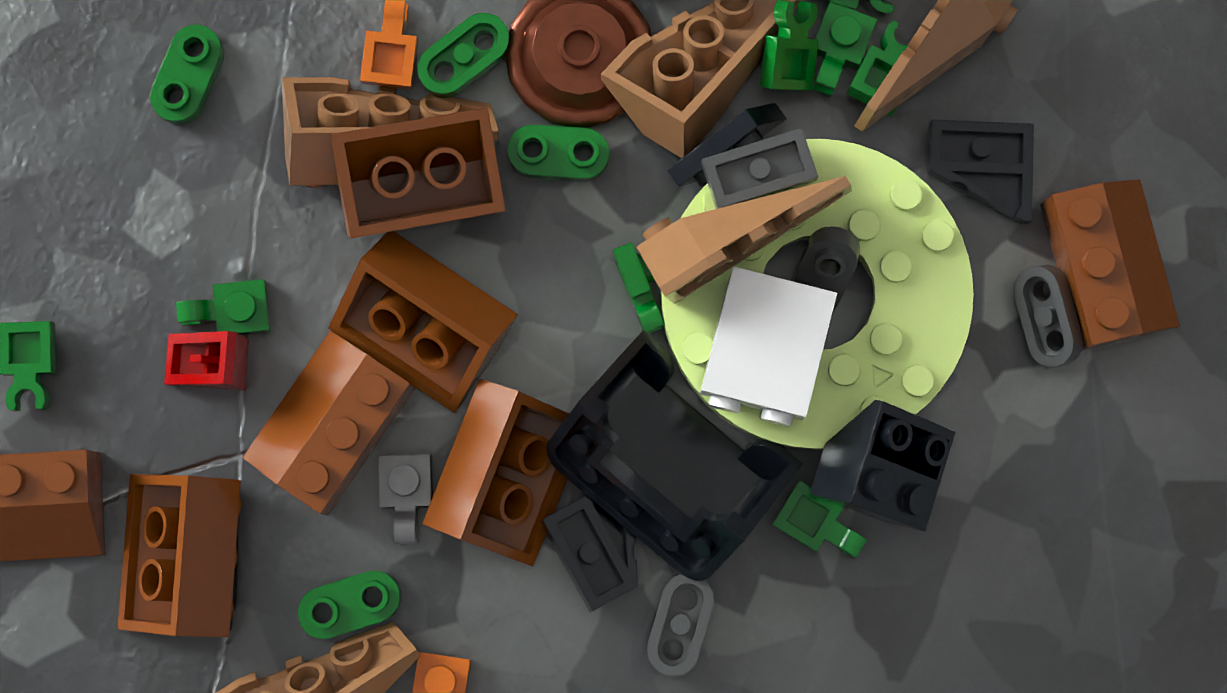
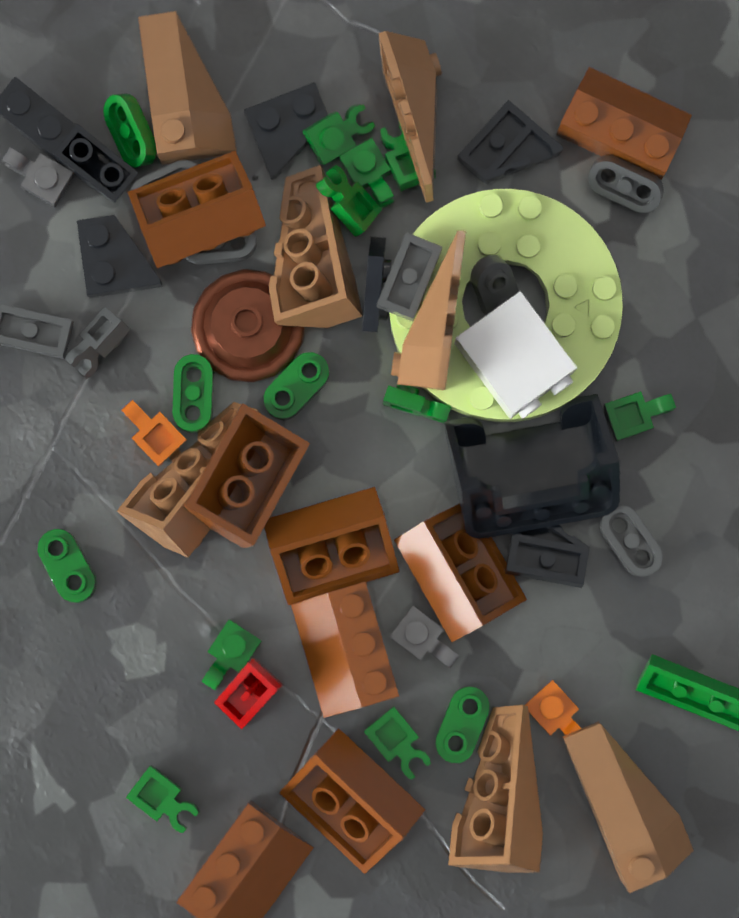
camera: 50 degrees left, 0 degrees up
black slope [810,400,956,532] -> none
none -> green plate [364,706,431,779]

